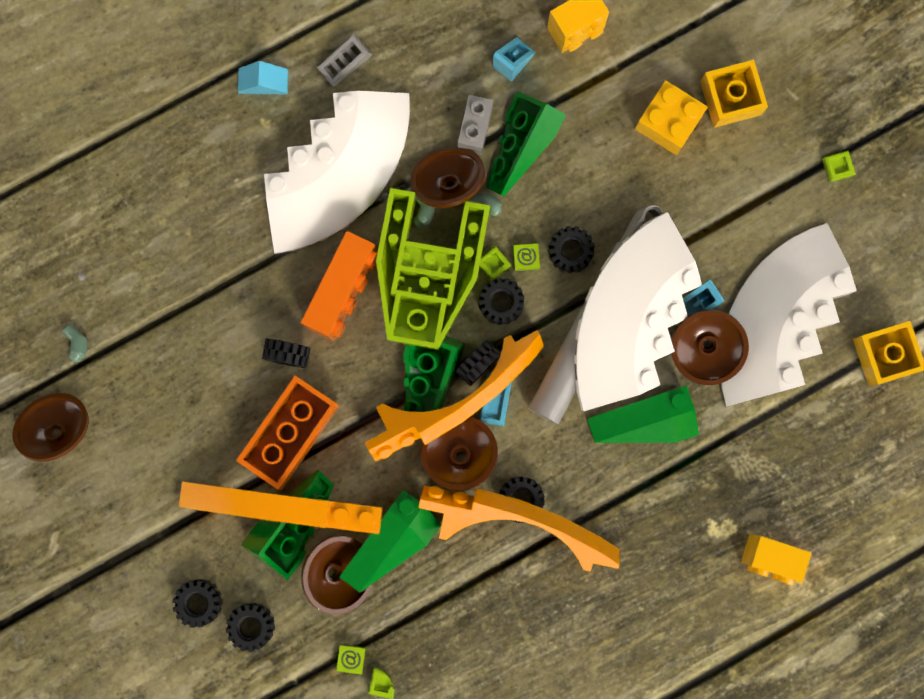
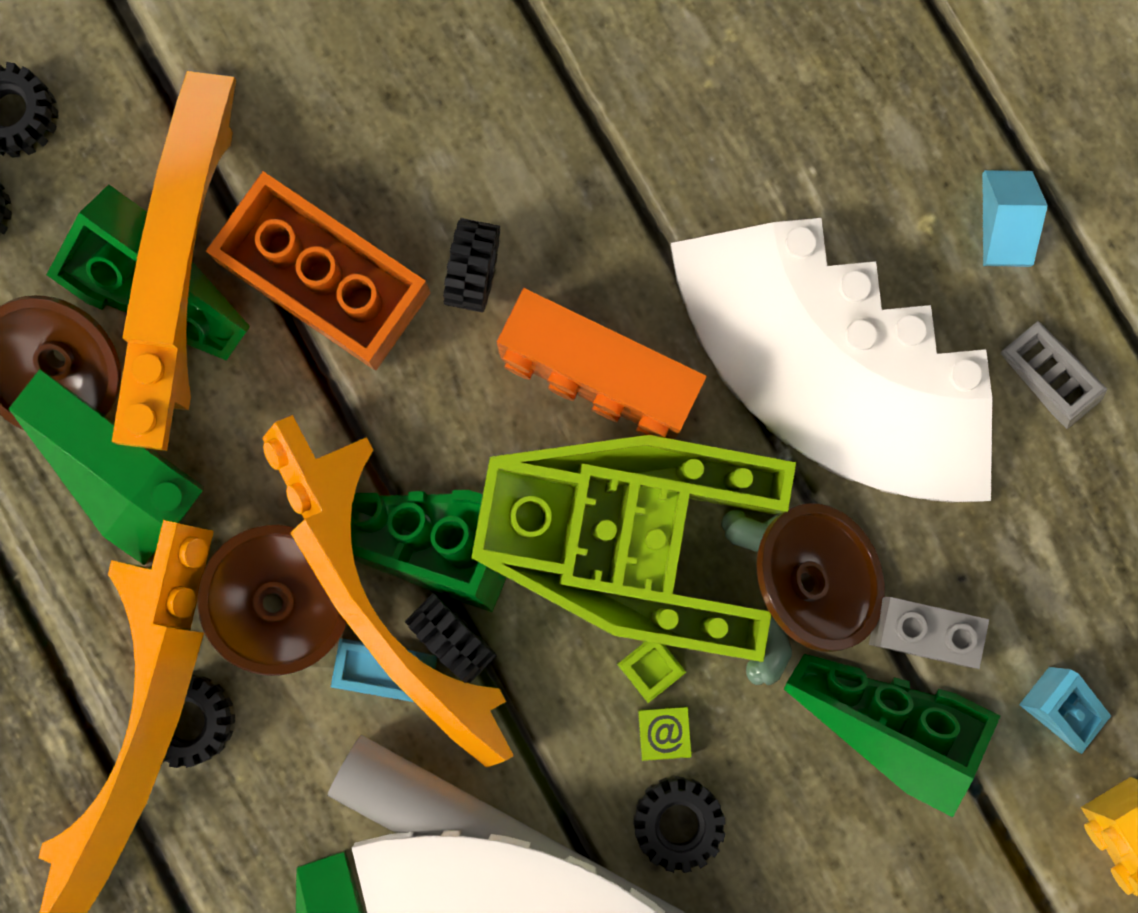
camera: 85 degrees right, 0 degrees up
black tyre [479,278,524,325] -> none

